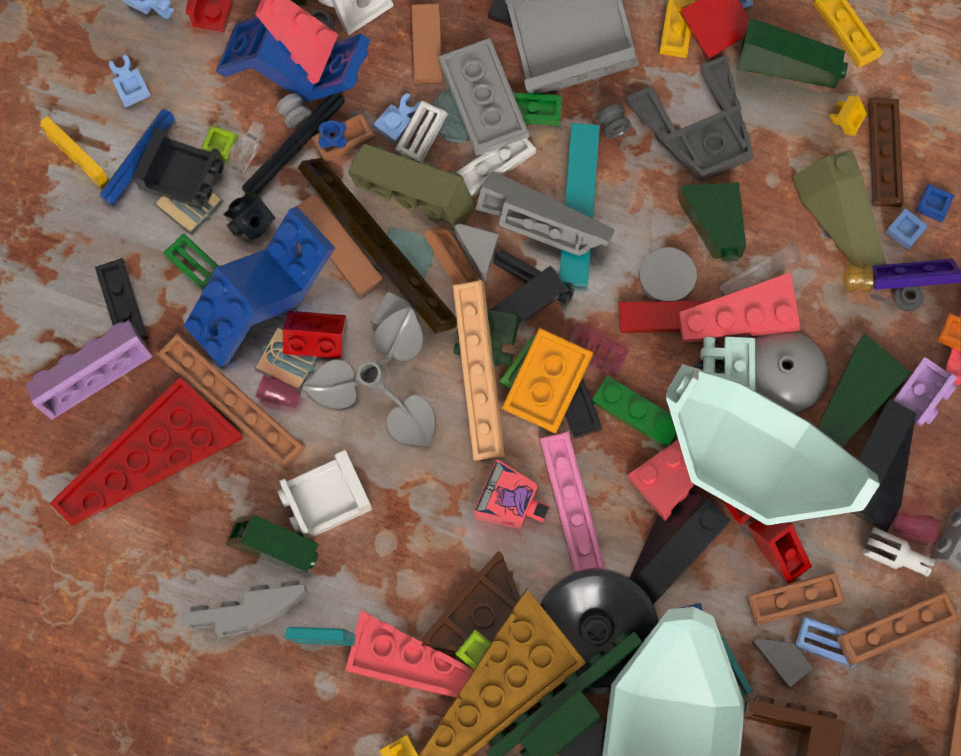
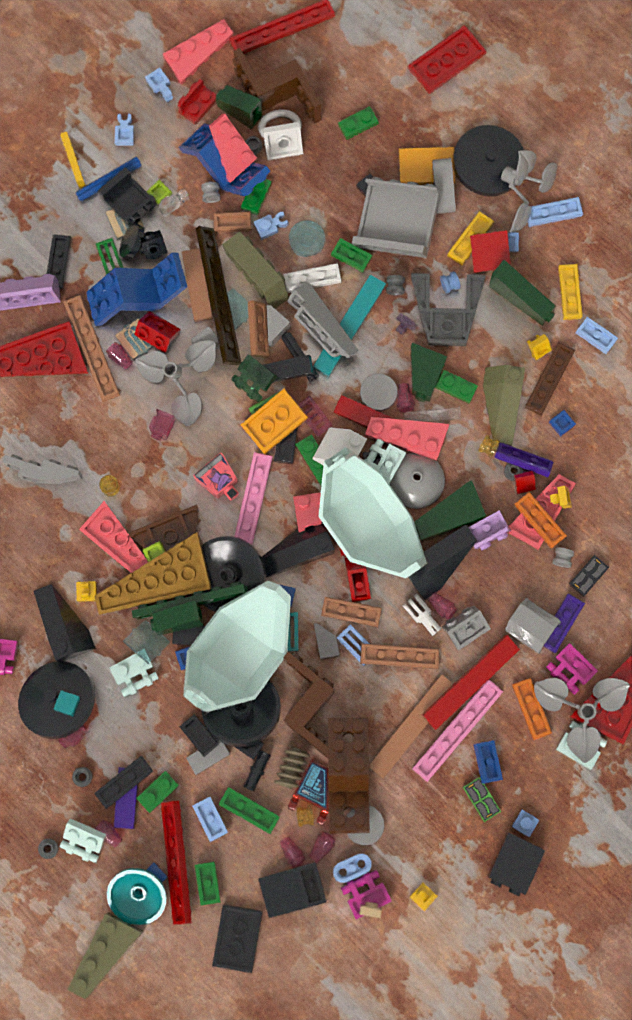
camera: 30 degrees right, 5 degrees up
dark green slope [226,514,319,573] -> none
black axle [242,93,345,195] -> none
white panel [277,450,372,539] -> none
teal tile [285,627,356,646] -> none
blue plate [318,120,347,149] -> none
white tile [395,100,448,164] -> none
nougat tile [412,4,443,84] -> none
light grey tile [438,38,530,156] -> none
light nougat tile [453,280,505,461] -> none
medium blue plate [885,208,928,250] -> none
none -> clear yellow wheel [99,475,120,497]
none -> black tile [119,223,144,260]
none -> clear pink window [149,408,176,441]
none -> green plate [241,179,272,216]
none -> white slope [312,427,367,465]
none -> clear purple tile [396,313,418,335]
none -> clear pink cone [397,383,415,413]
none -> green plate [436,370,478,404]
none -> medium blue wheel [440,271,461,294]
none -> red tile [514,471,536,494]
none -> light blue plate [576,317,618,354]

